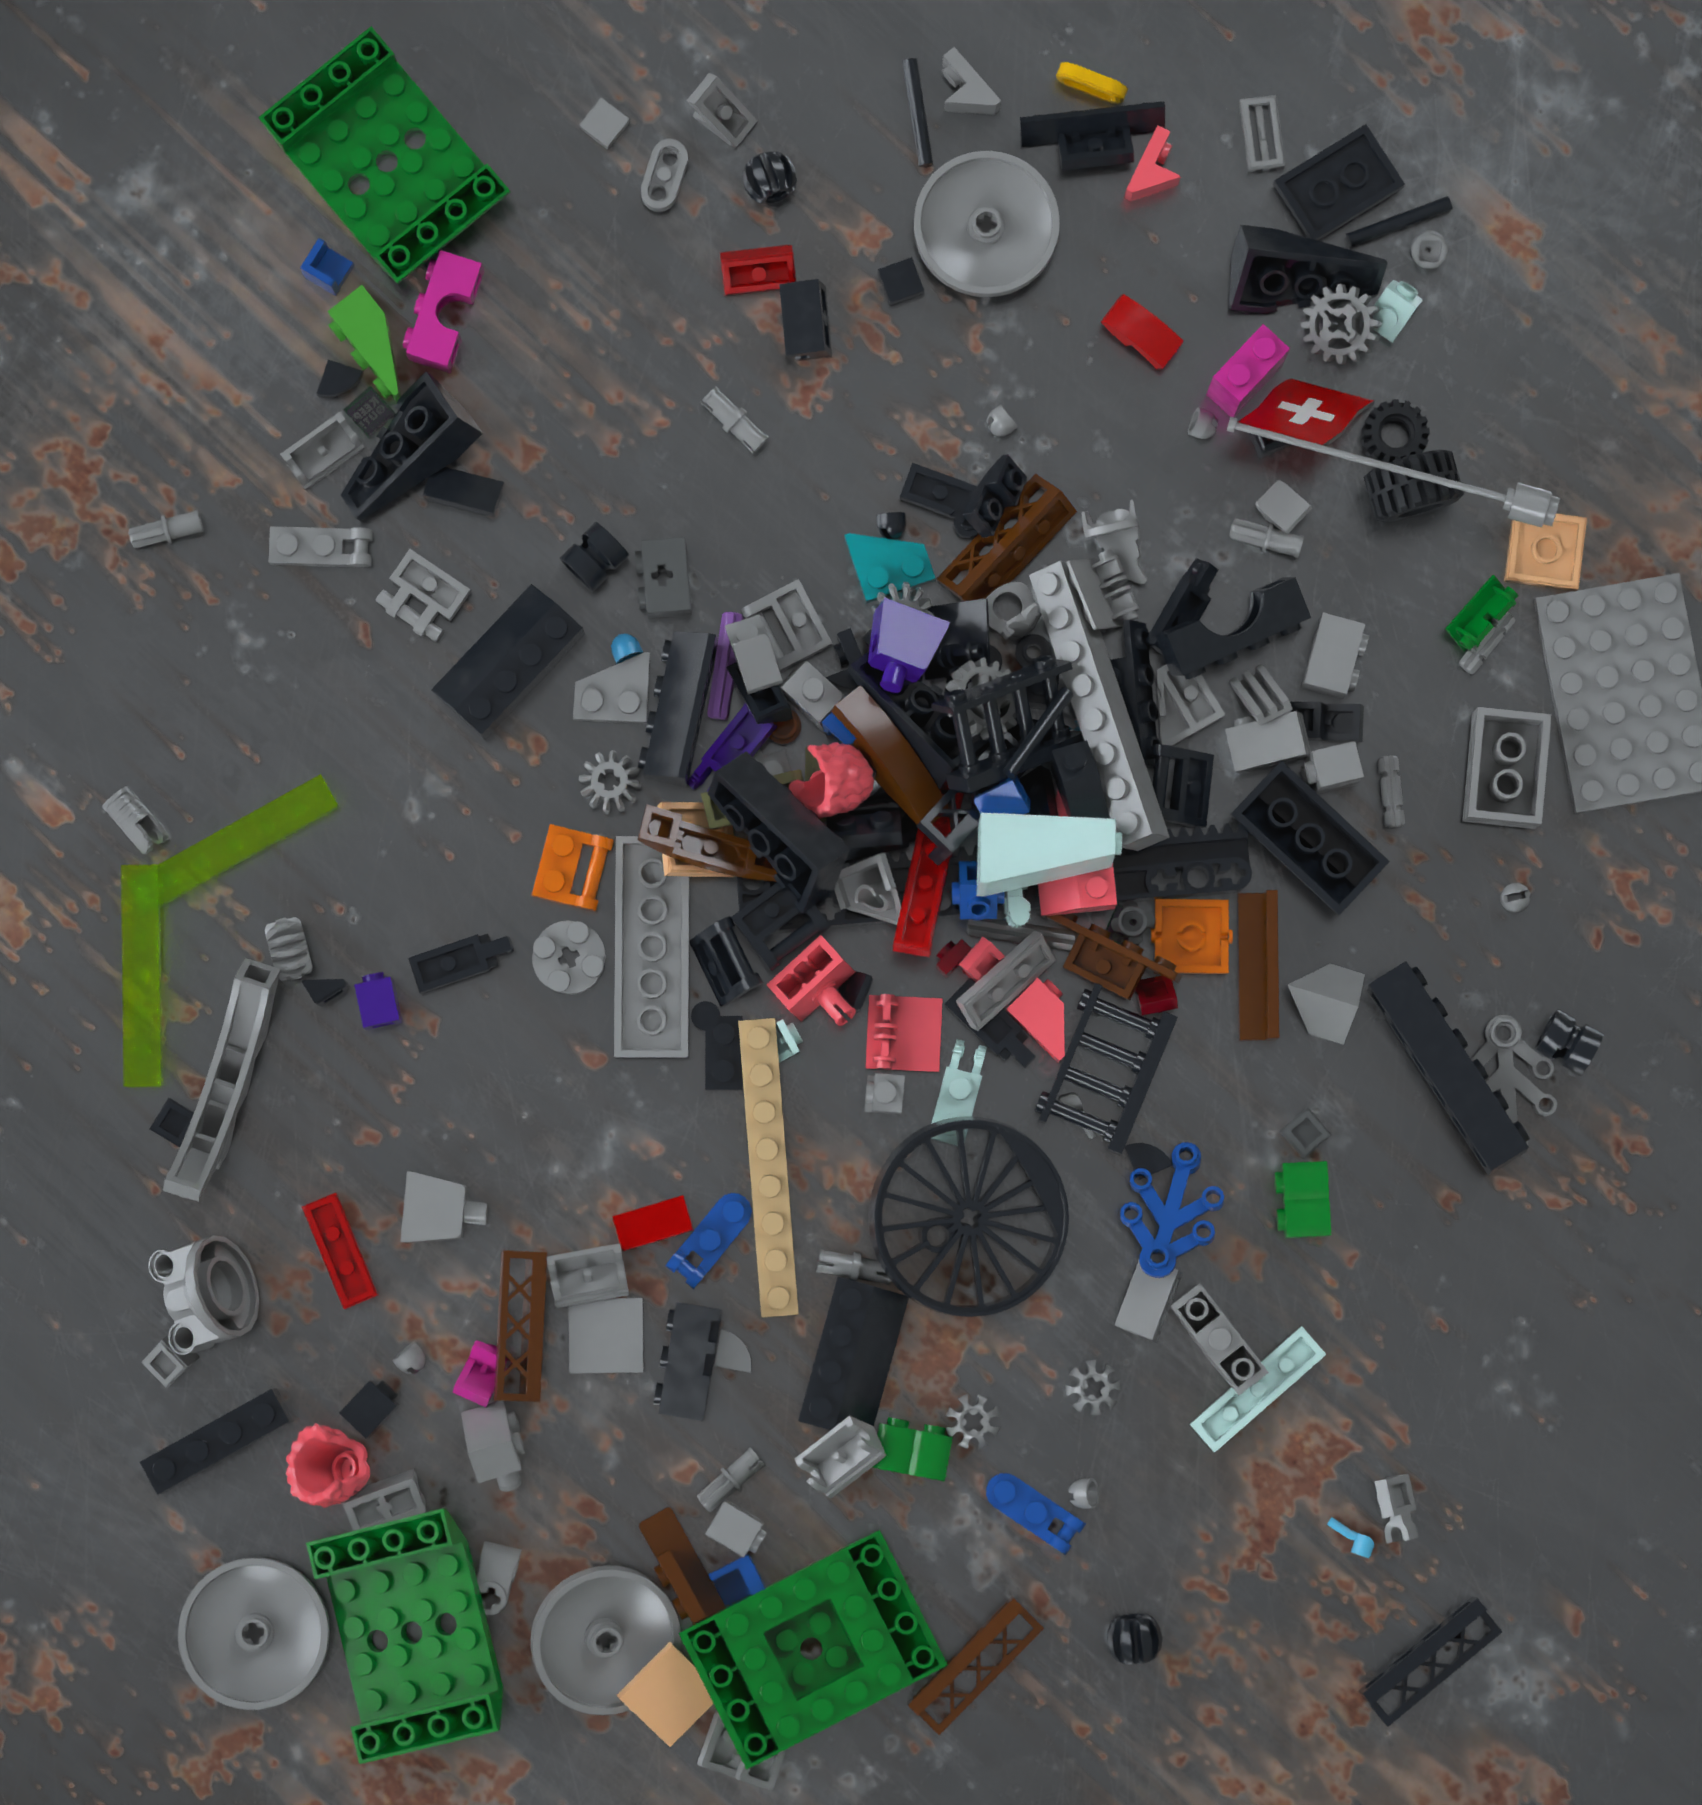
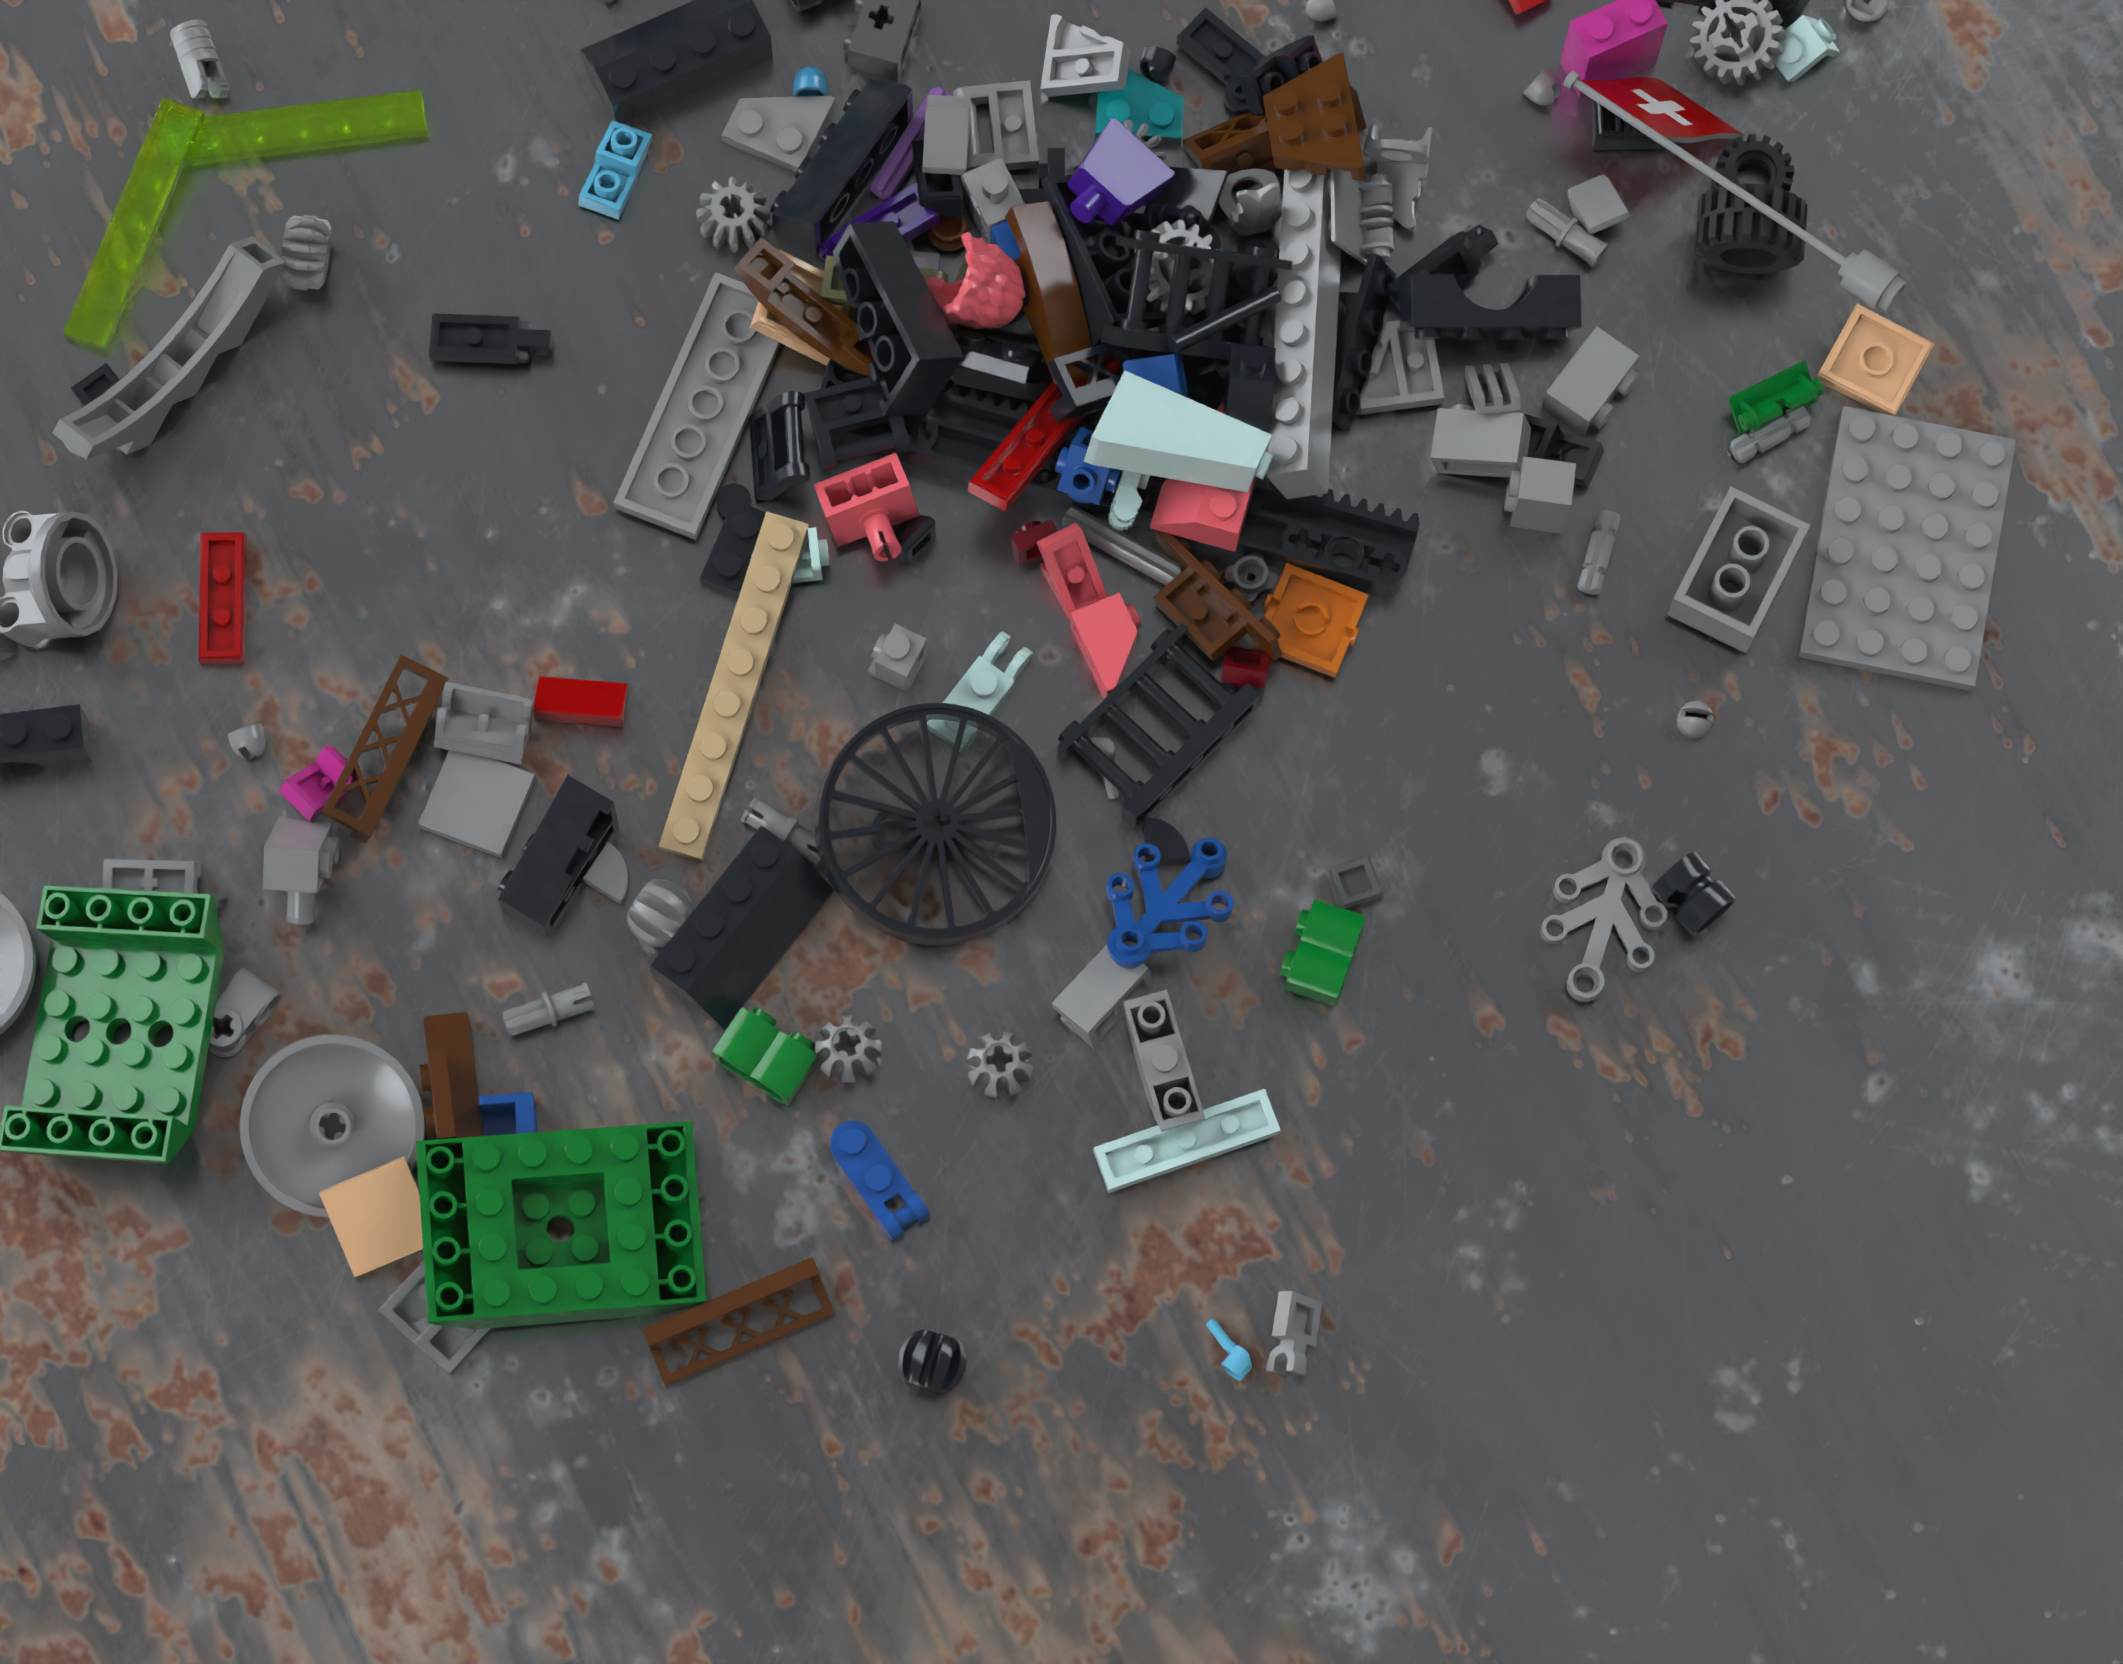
camera: 20 degrees right, 10 degrees down
coral hair [286,1423,370,1508] -> none
black slope [301,979,350,1007] -> none
black brick [339,1380,400,1439] -> none
dark purple brick [354,972,403,1030] -> none
light grey torso [400,1171,488,1243] -> none
orange plate [532,824,614,911] -> none
light grey plate [532,920,606,995] -> none
blue plate [665,1193,752,1289] -> none
light grey brick [705,1499,767,1557] -> none
light grey hinge [795,1416,887,1499] -> none
light grey slope [834,853,901,925] -> none
coral hinge [866,994,943,1072] -> none
black hinge [944,978,1036,1068] -> none
light grey tile [956,930,1057,1031] -> none
light grey hinge [1068,1478,1099,1509] -> none
black plate [1152,744,1214,828] -> none
black slope [1230,760,1390,915] -> none
reddish brown fence [1237,890,1279,1041] -> none
light grey slope [1287,963,1365,1045] -> none
black fence [1358,1596,1503,1727] -> none
black brick [1367,961,1530,1176] -> none
none -> medium azure slope [578,120,652,220]
none -> light grey piece [627,879,693,947]
none -> light grey wing [1040,14,1131,97]
none -> reddish brown wing [1263,53,1366,180]

